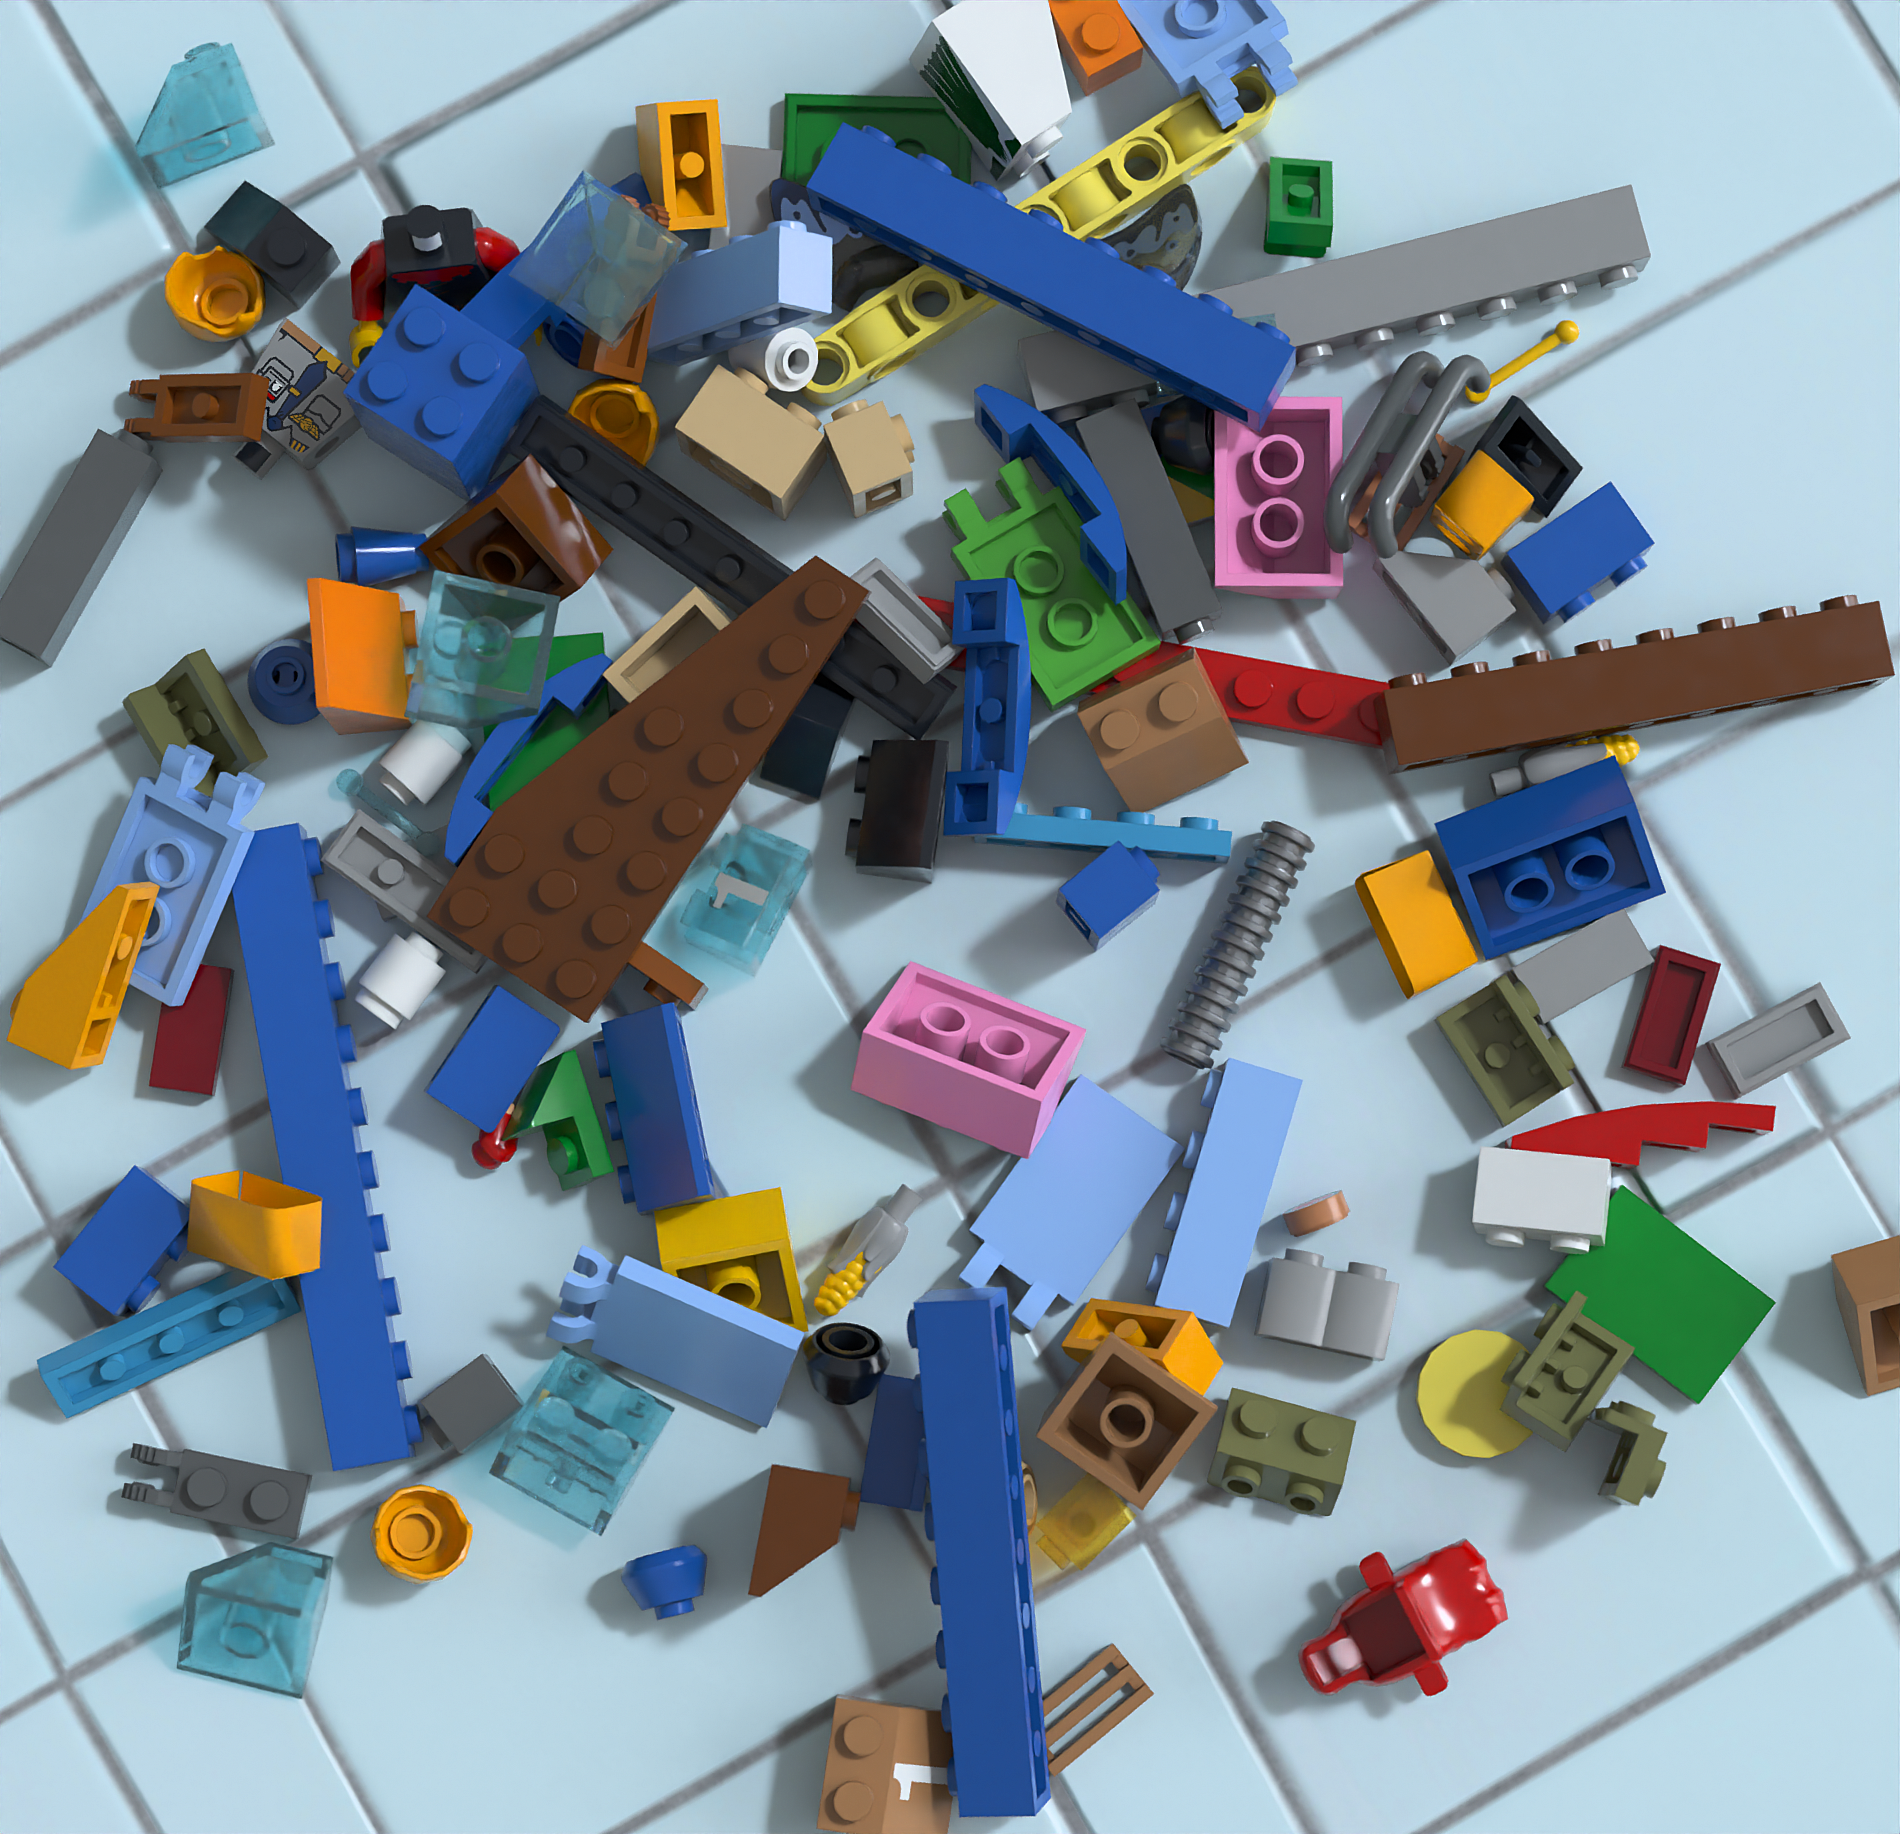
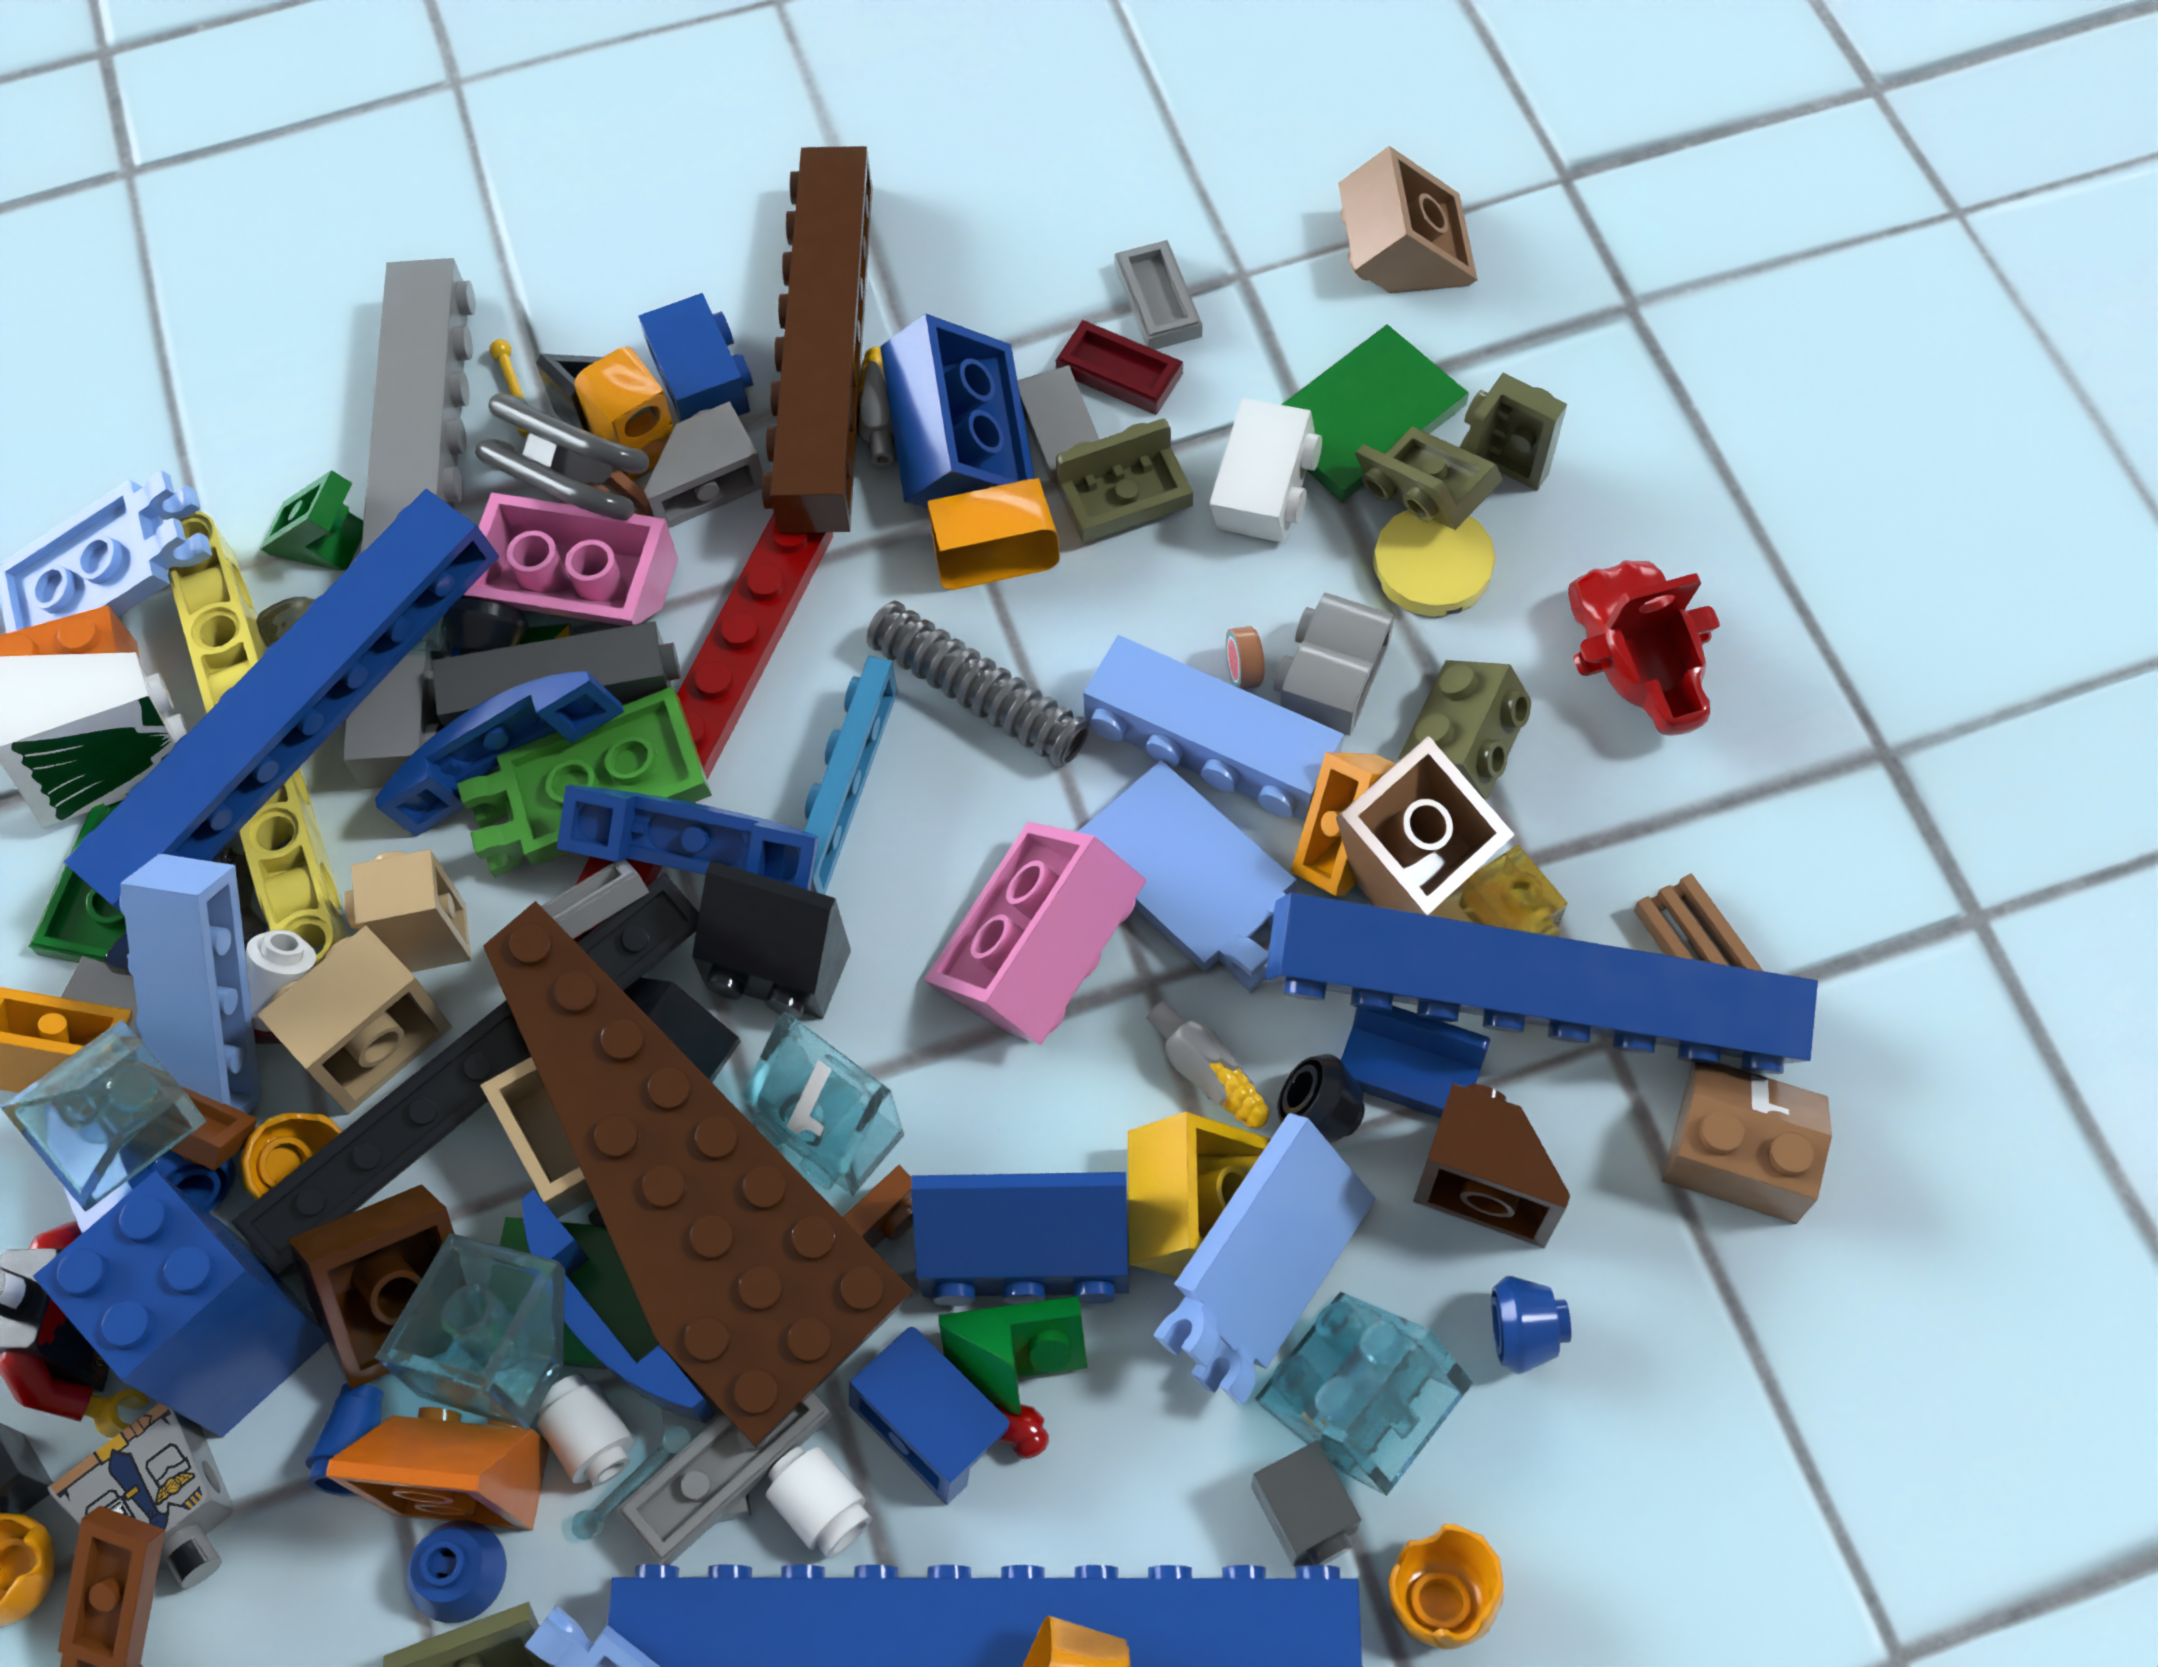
camera: 75 degrees left, 20 degrees down
blue brick [1056,840,1160,951] -> none
medium nougat slope [1077,647,1249,813] -> none
red slope [1504,1101,1776,1169] -> none

